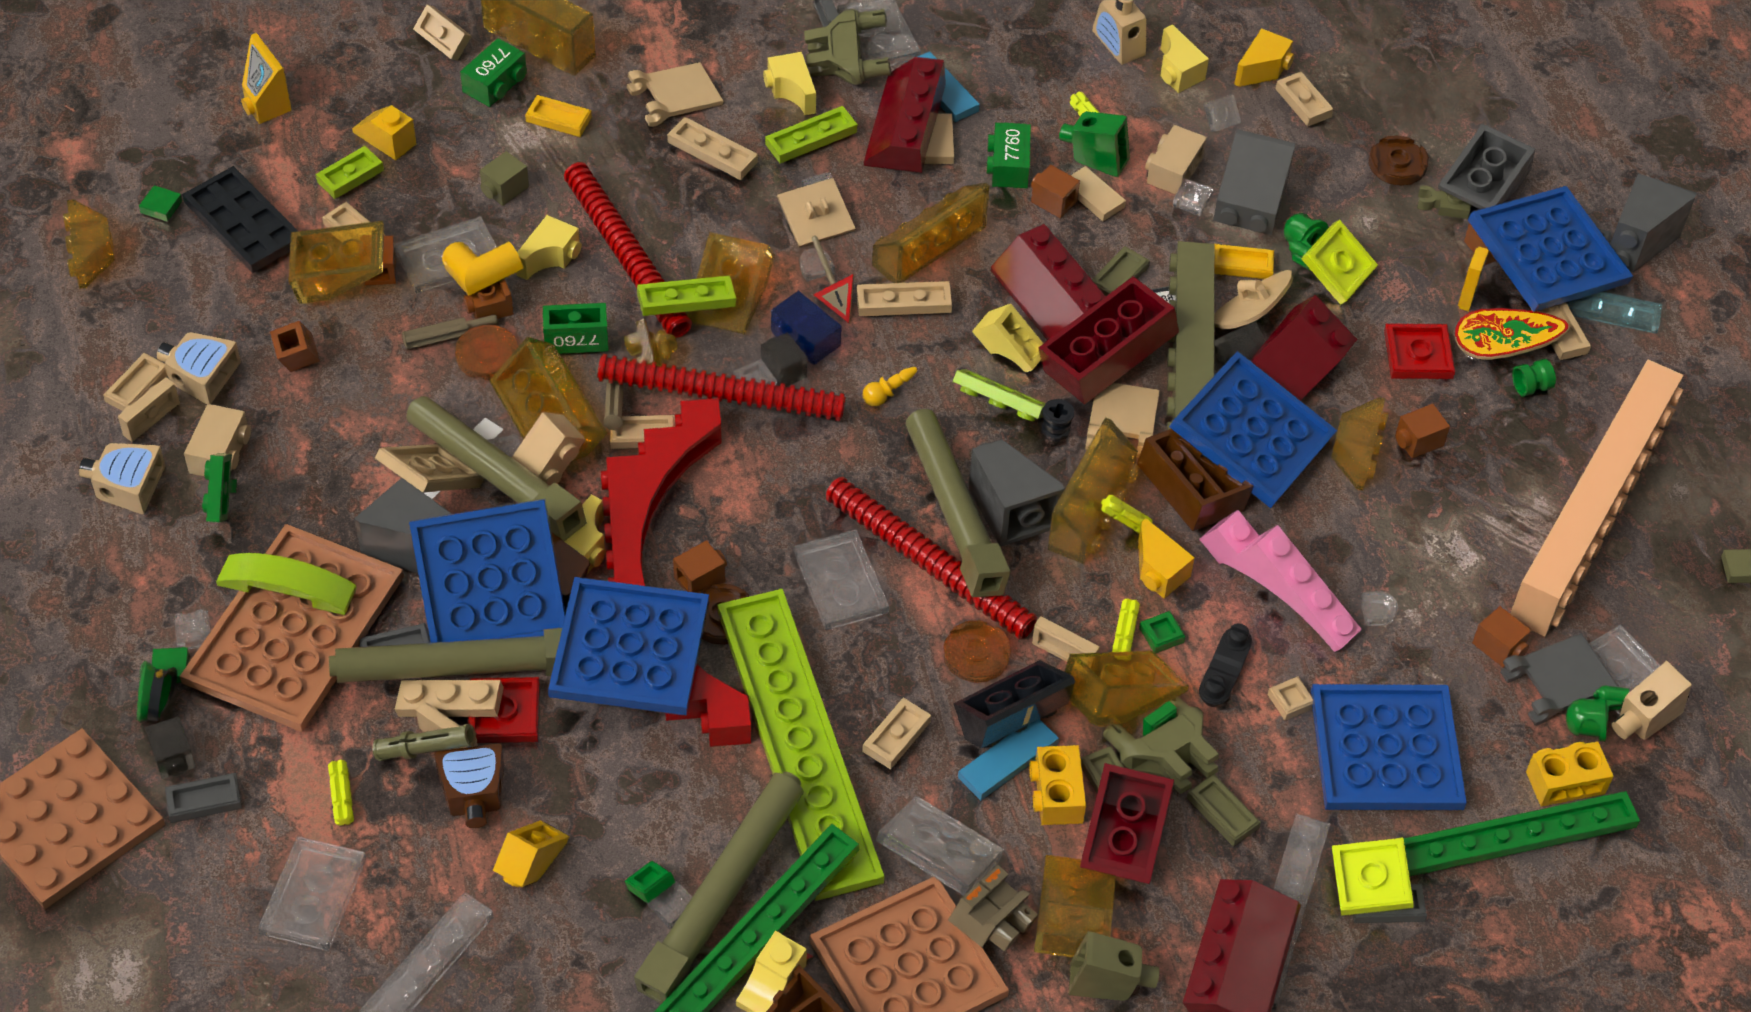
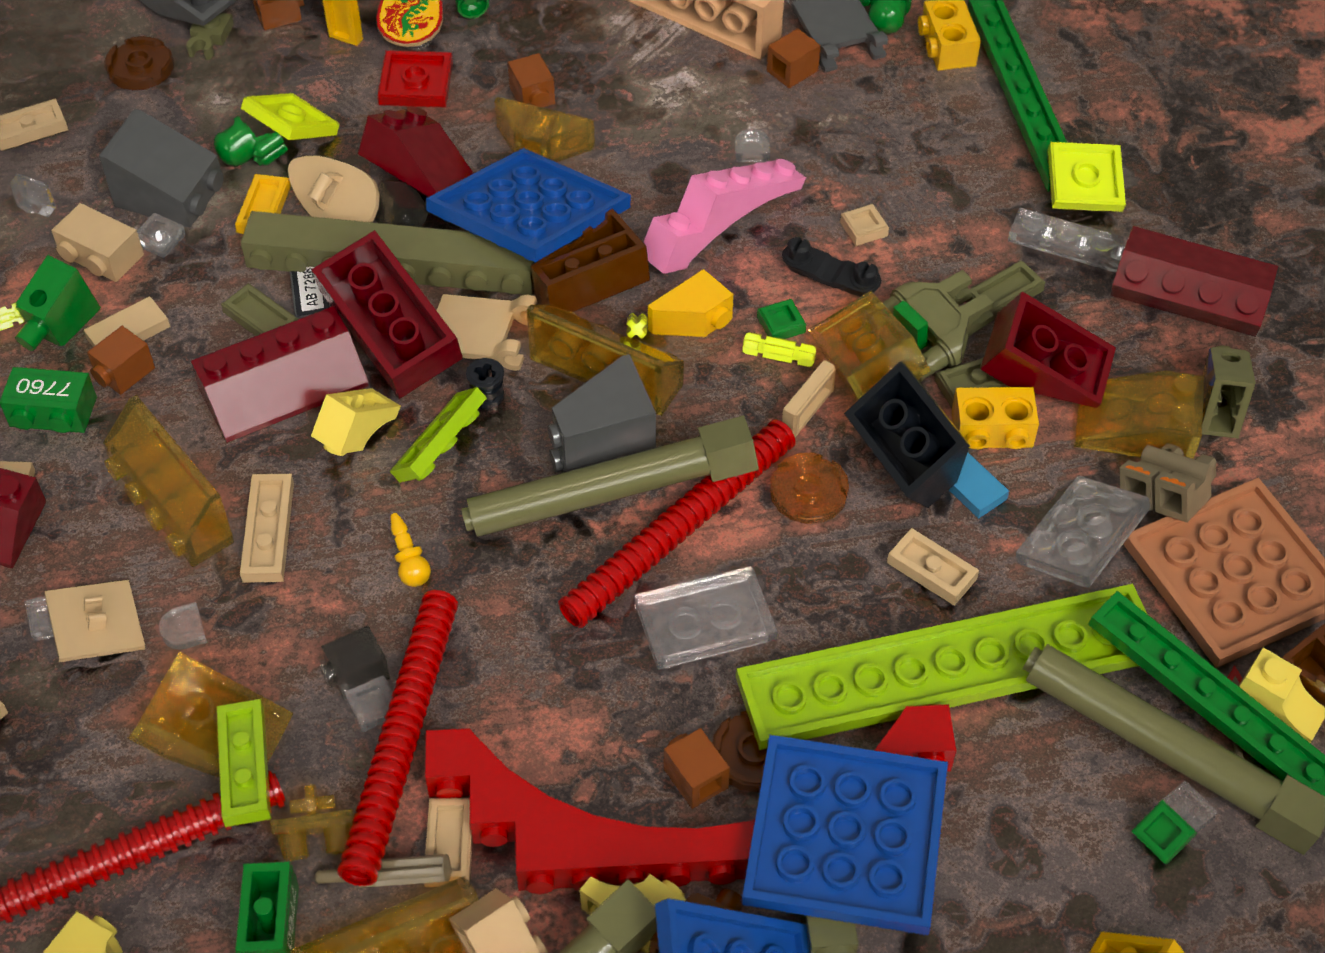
camera: 85 degrees left, 0 degrees up
clear blue brick [771,290,842,365] -> none
piece [812,236,854,324] -> none
blue plate [1311,684,1467,810] -> none

